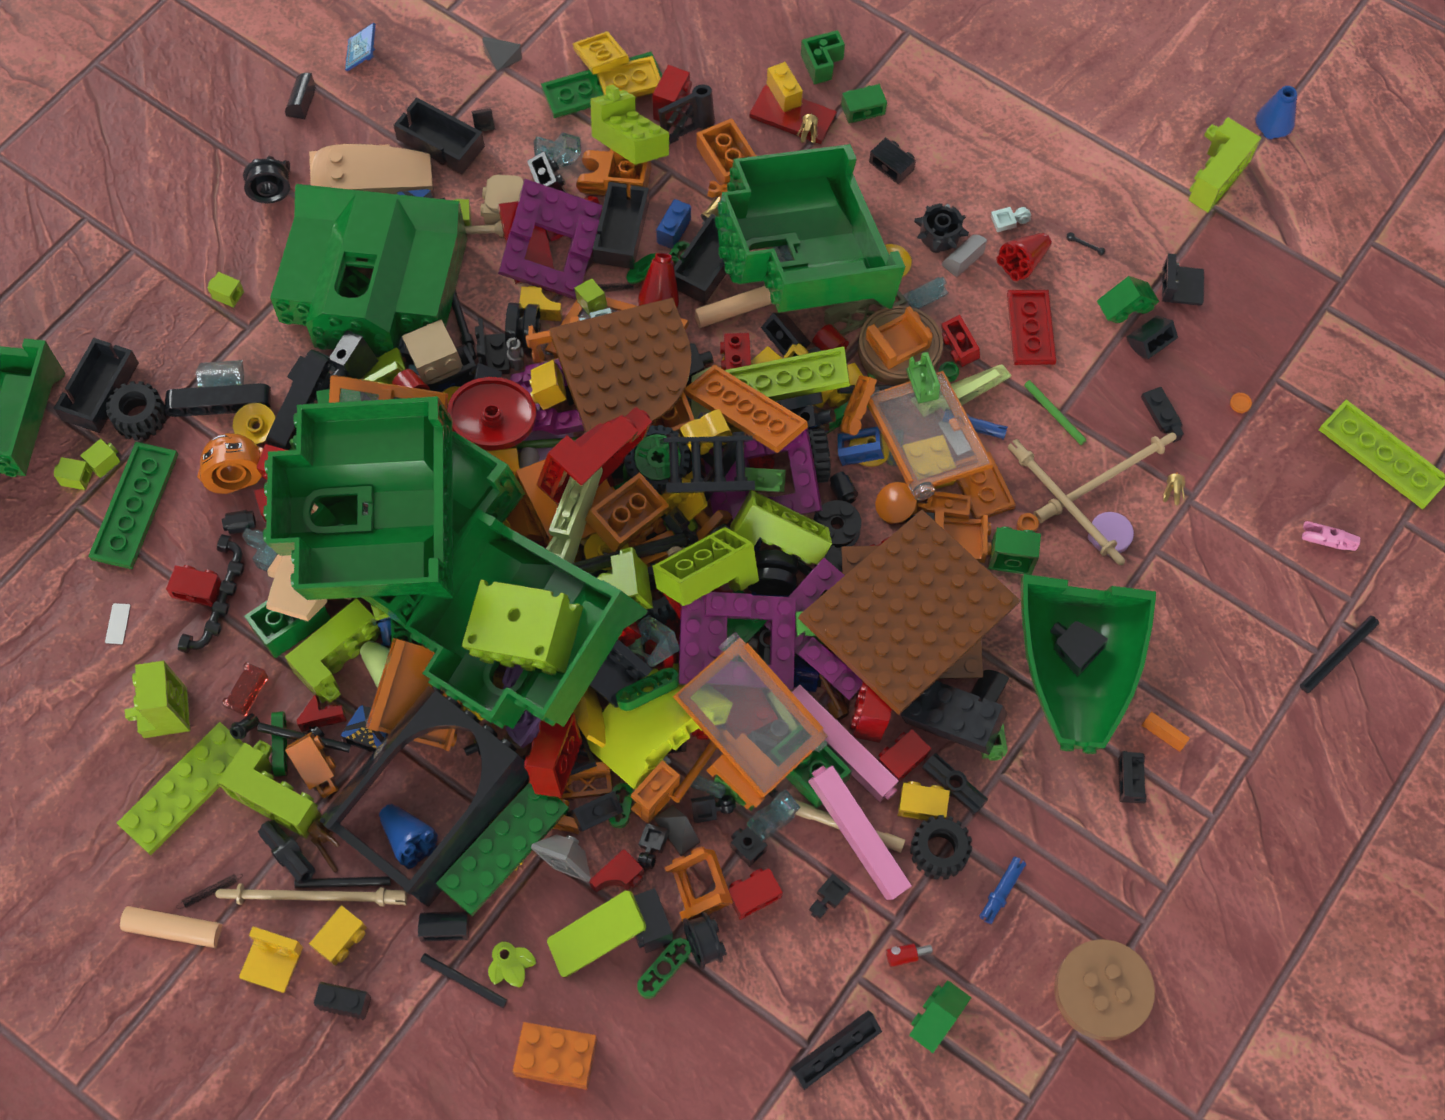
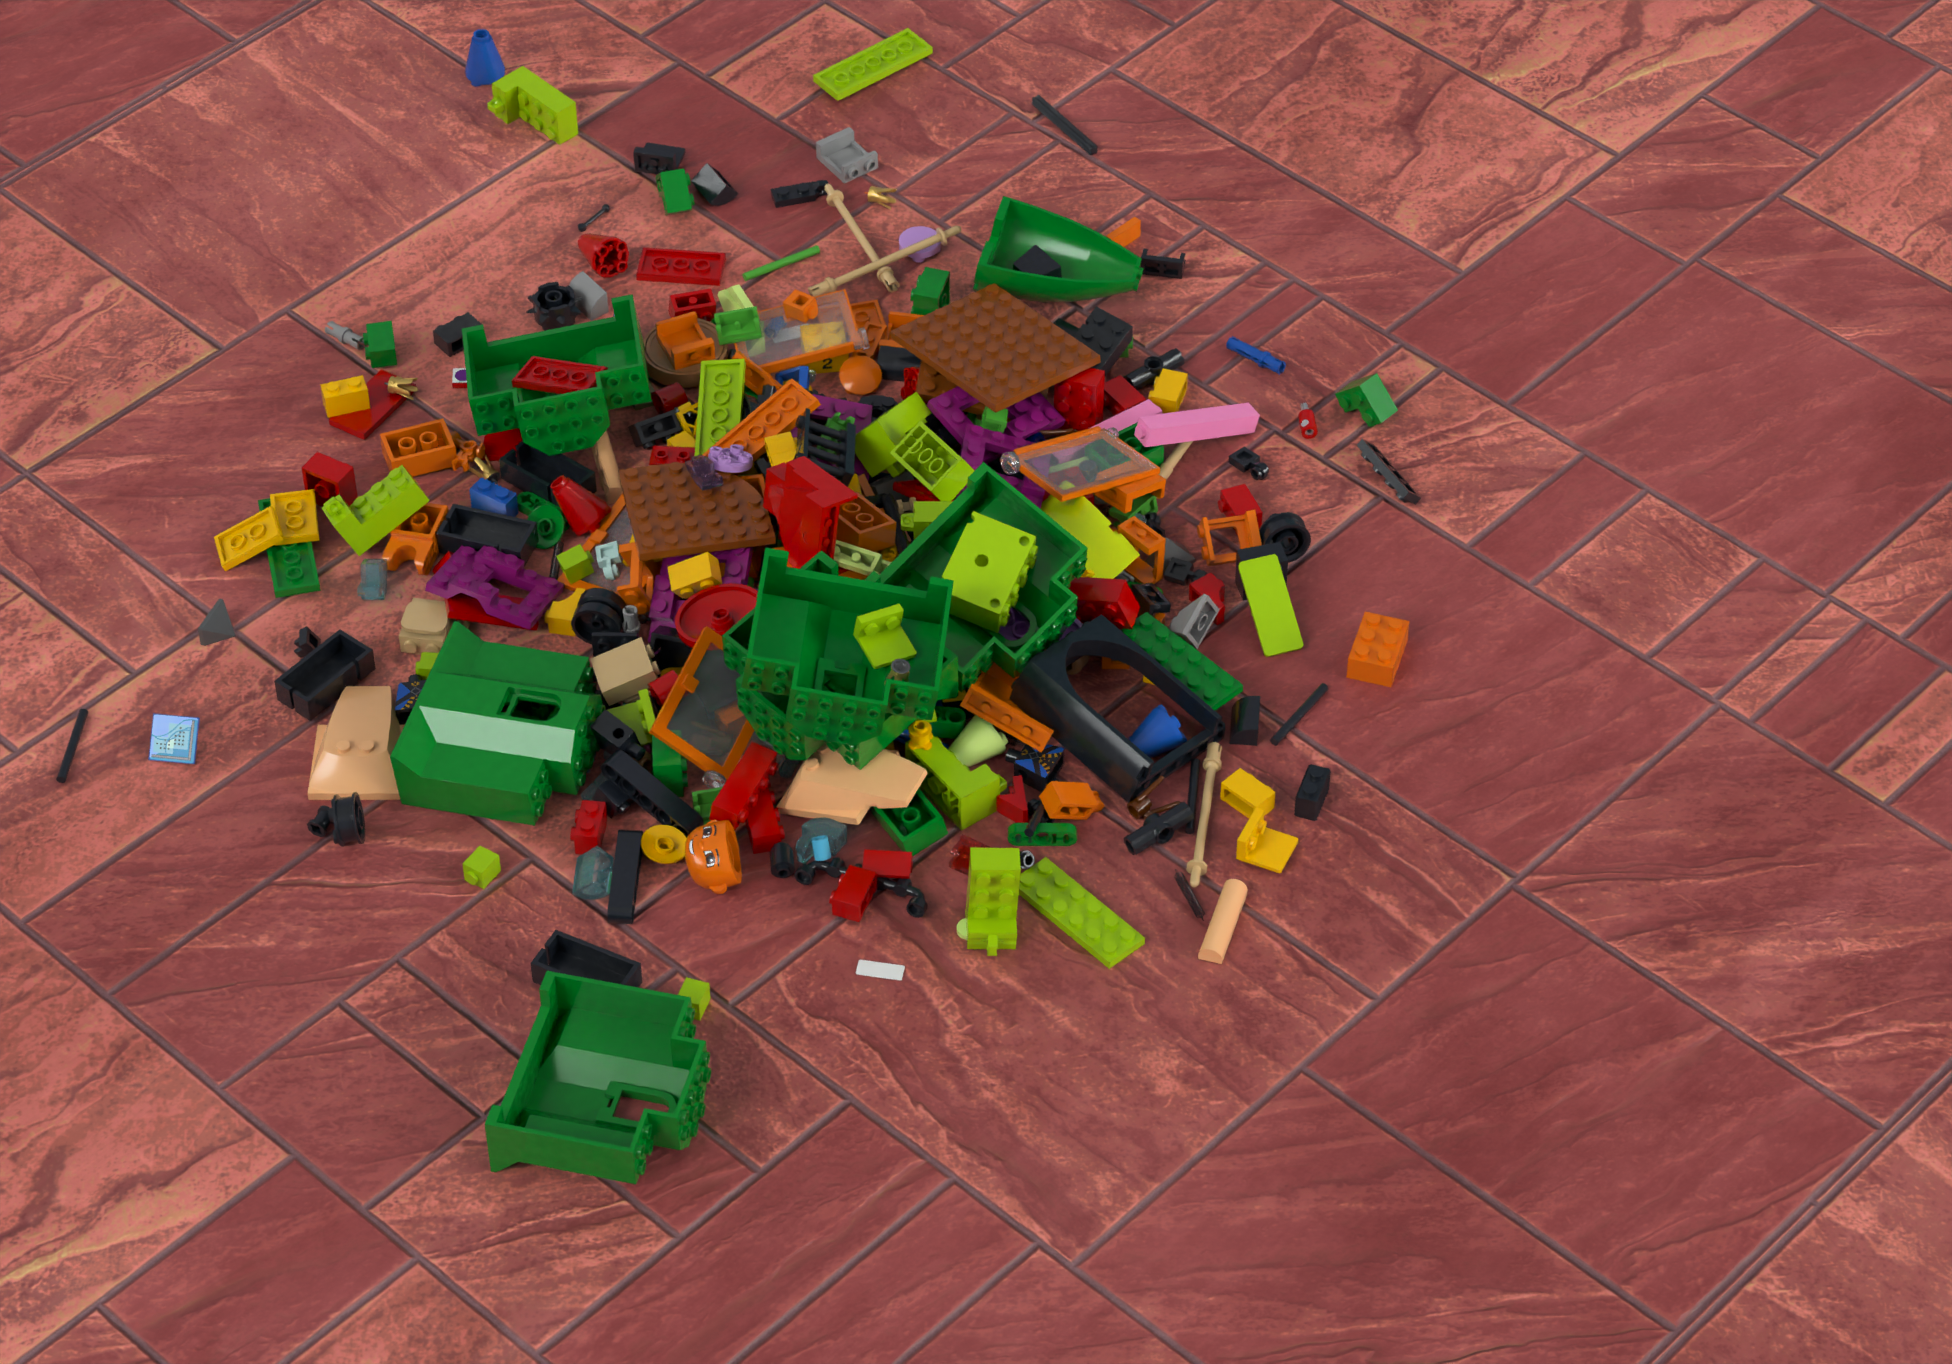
camera: 80 degrees left, 20 degrees down
lime brick [80,439,120,478] -> none
green plate [88,442,179,570] -> none
black tyre [106,381,167,440] -> none
lime hinge [218,740,322,839] -> none
black brick [285,73,316,119] -> none
lime plate [488,942,536,987] -> none
black brick [527,152,566,193] -> none
green beam [637,938,691,999] -> none
black piece [658,84,715,145] -> none
black brick [730,827,767,867] -> none
clear light blue brick [747,789,801,841] -> none
green brick [800,30,845,84] -> none
black tyre [910,815,972,880] -> none
light aqua plate [991,207,1031,232] -> none
orange tile [1016,513,1039,533] -> none
medium nougat brick [1054,939,1155,1041] -> none
orange piece [1230,393,1252,413] -> none
bright pink hinge [1302,521,1360,551] -> none
none -> light grey pin [325,321,364,350]
none -> red tile [511,356,608,394]
none -> red brick [570,800,608,856]
none -> clear purple slope [685,455,723,491]
none -> lavender tile [708,444,753,473]
none -> orange brick [782,289,818,323]
none -> medium azure hinge [811,835,831,861]
none -> light grey panel [816,127,878,184]
none -> lime bracket [853,603,917,669]
none -> red panel [862,849,913,879]
none -> piece [884,659,910,684]
none -> yellow brick [908,720,933,750]

